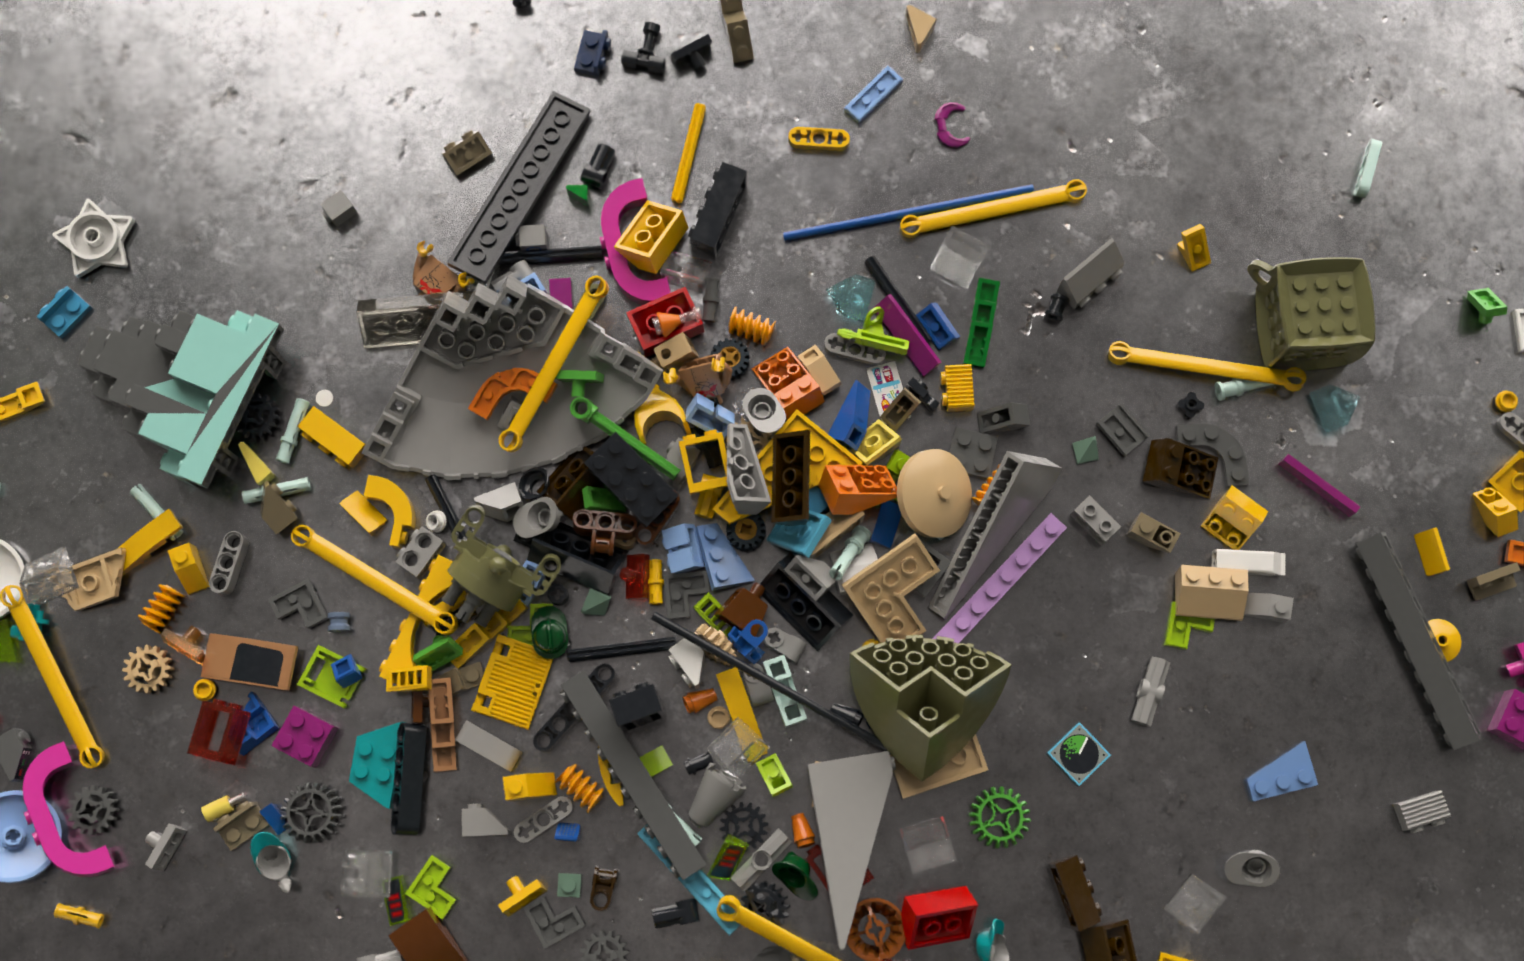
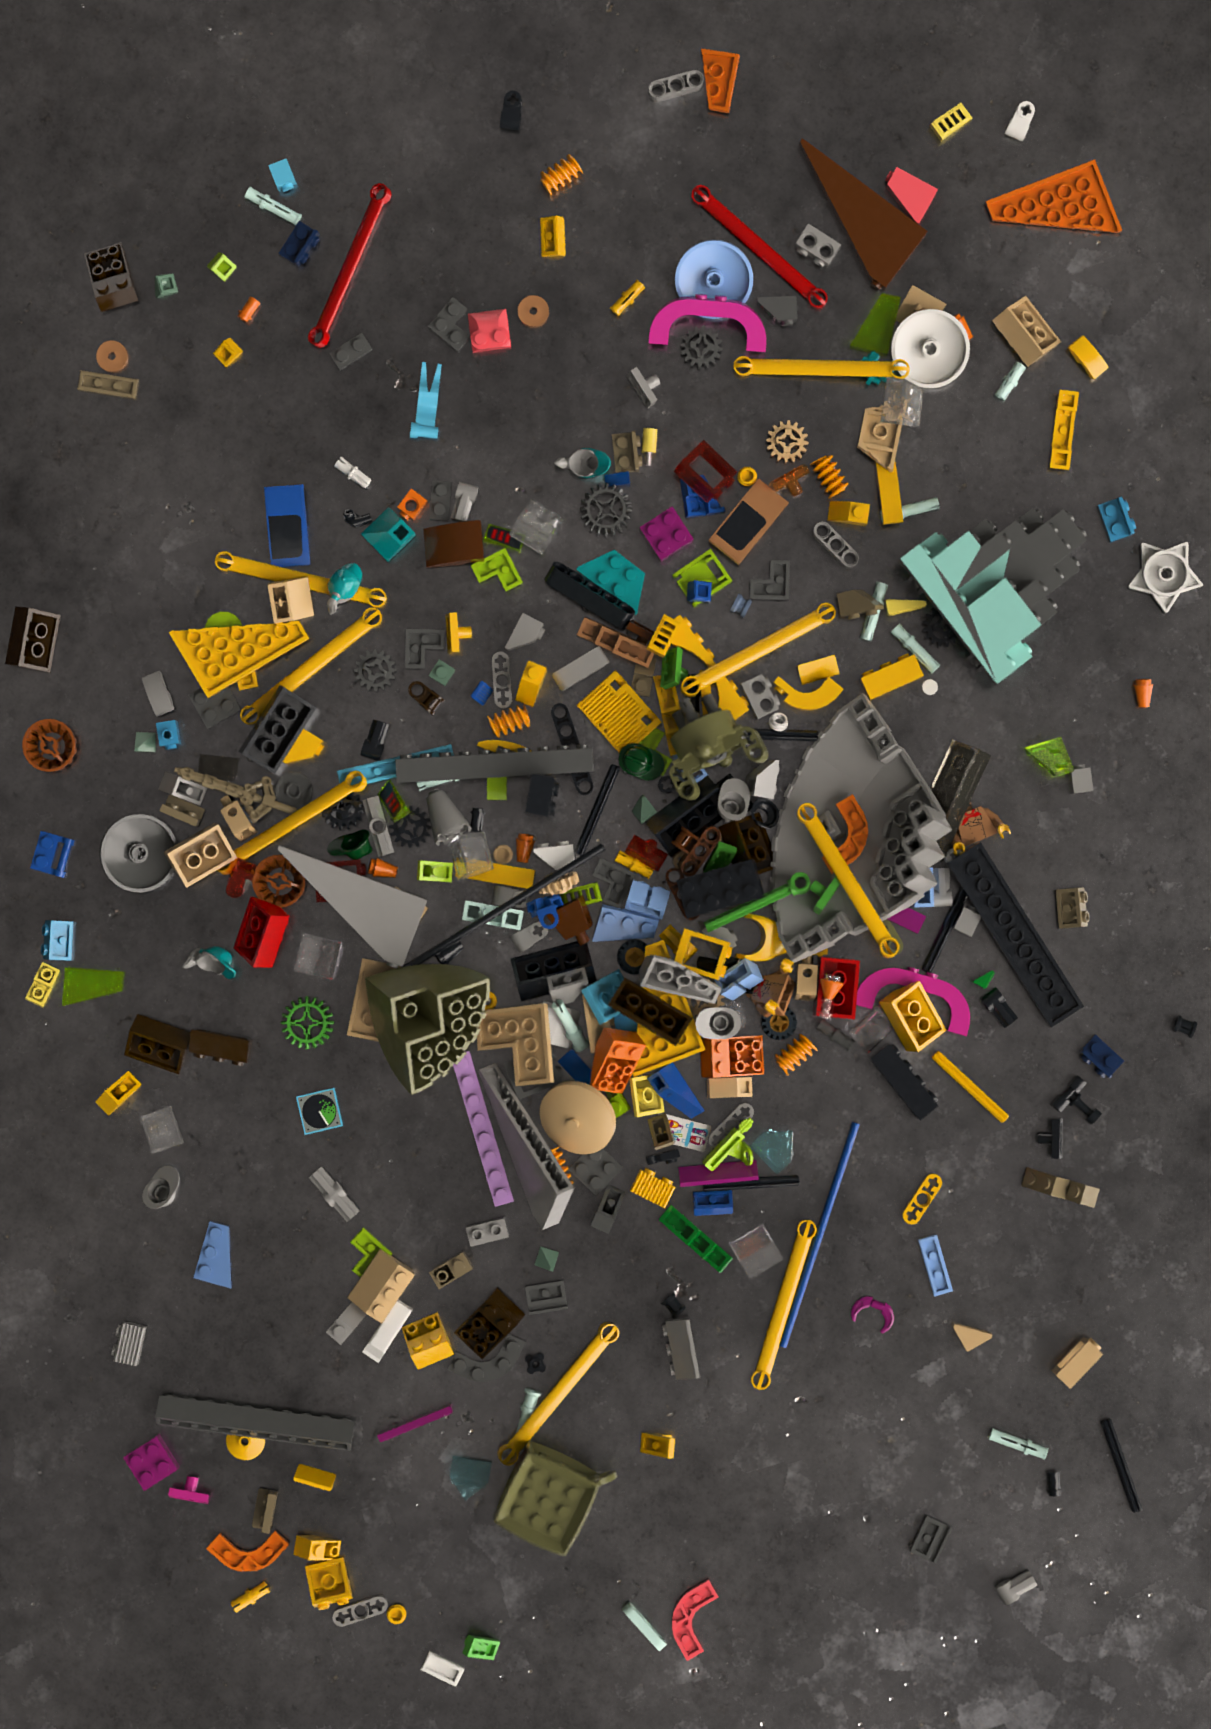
camera: 120 degrees right, 10 degrees up
none -> coral plate [672,1579,718,1661]
none -> clear neon green wing [1025,737,1074,777]
none -> orange cone [1134,679,1153,707]

